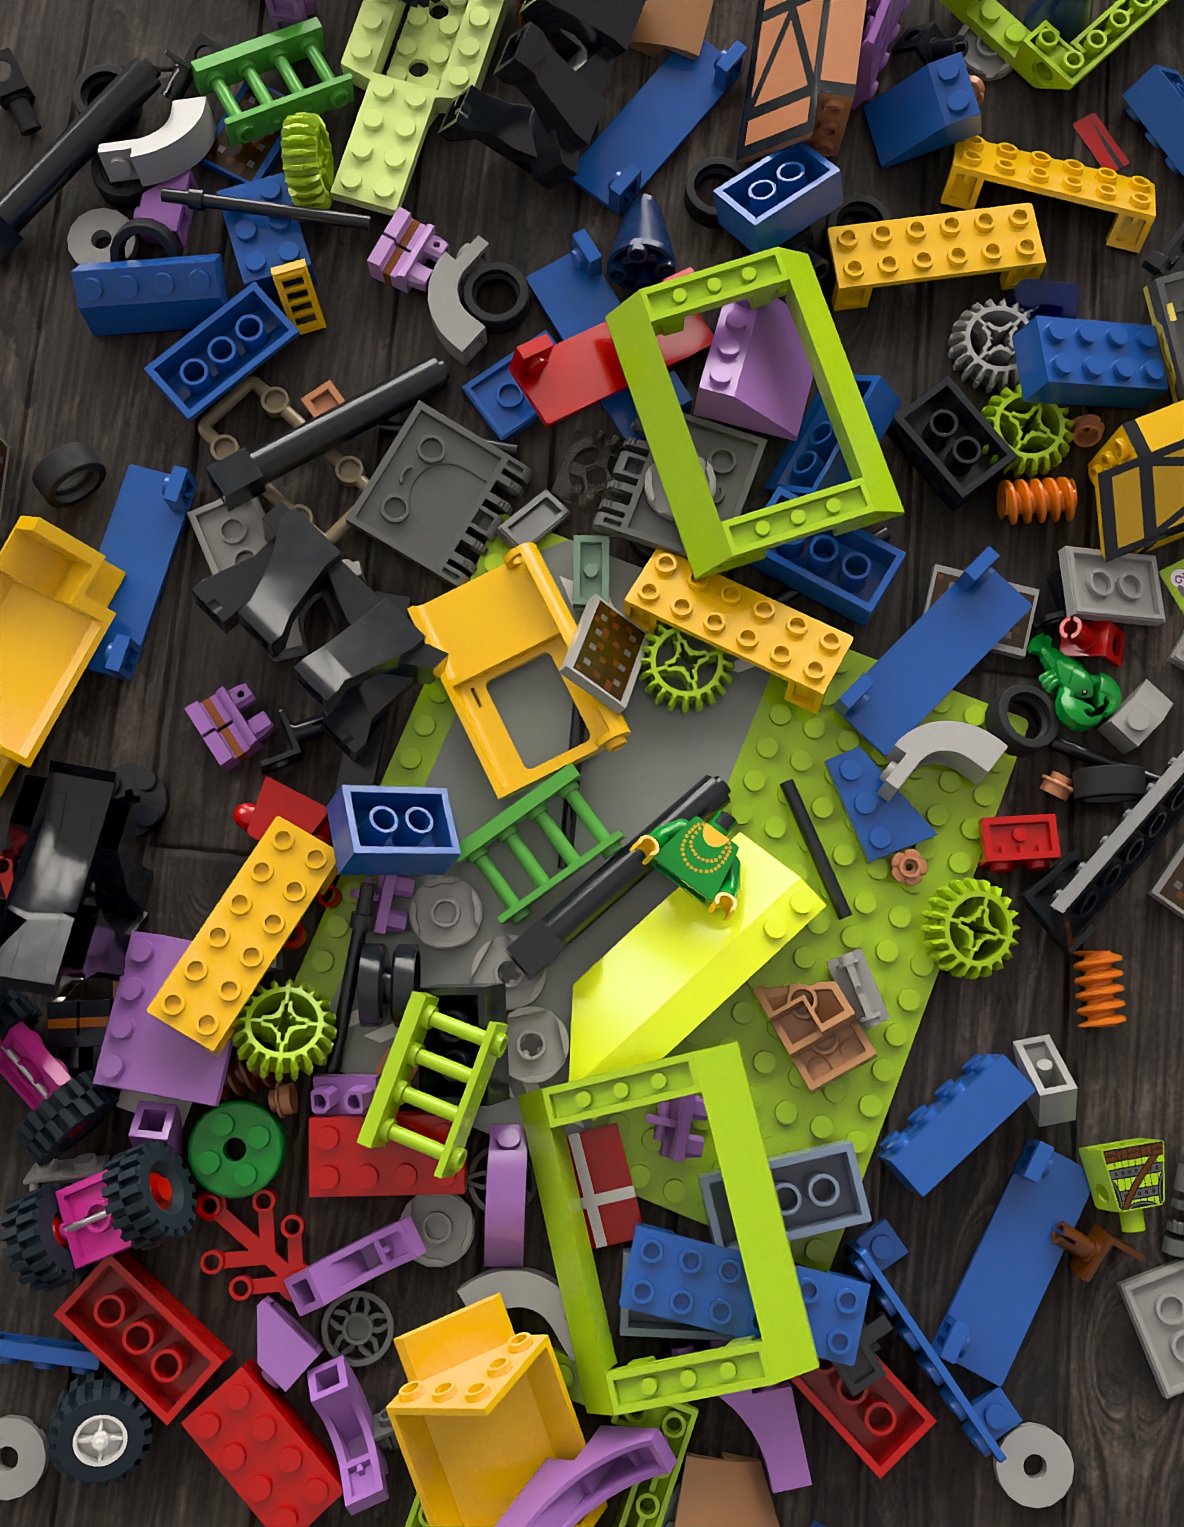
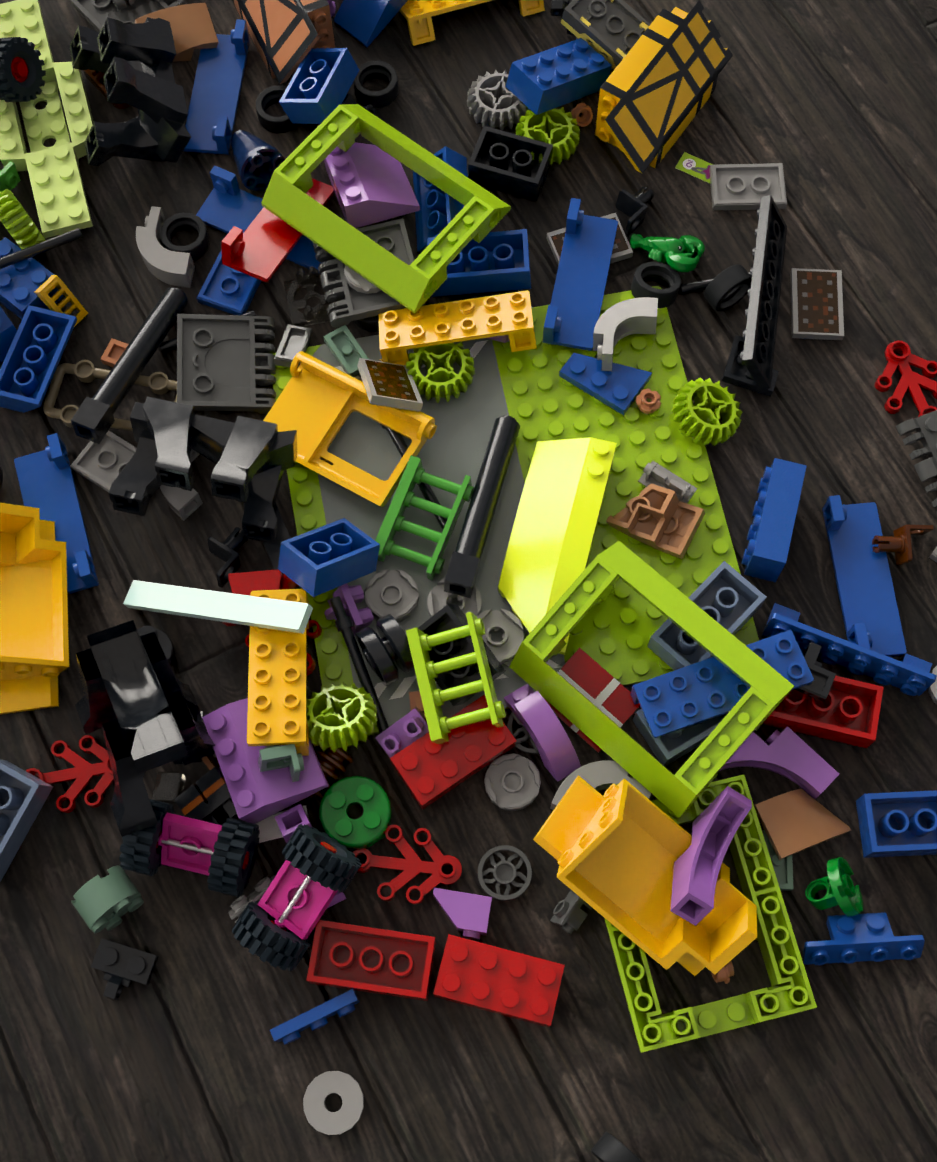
camera: 30 degrees left, 10 degrees down
black wheel [47,1369,153,1488] -> none
medium lavender hips [184,683,276,772] -> none
nougat plate [268,1081,299,1119] -> none
medium lavender arch [284,1216,427,1316] -> none
medium lavender arch [307,1355,389,1516] -> none
lavender hips [367,207,450,293] -> none
green torso [630,810,741,921] -> none
medium lavender hips [645,1093,708,1162] -> none
black bar [780,779,853,920] -> none
yellow bracket [827,203,1046,311] -> none
red bracket [978,814,1061,873] -> none
orange piece [997,477,1077,525] -> none
clear blue leg [1007,279,1080,319] -> none
light grey slope [1013,1034,1078,1127] -> none
nougat plate [1040,771,1074,801] -> none
light grey tile [1058,546,1166,626] -> none
red bracket [1059,616,1125,667] -> none
orange piece [1072,950,1127,1027] -> none
torso [1079,1138,1165,1232] -> none
light grey slope [1096,679,1173,754] -> none
none -> light aqua tile [123,580,313,634]
none -> sand green bracket [258,744,304,782]

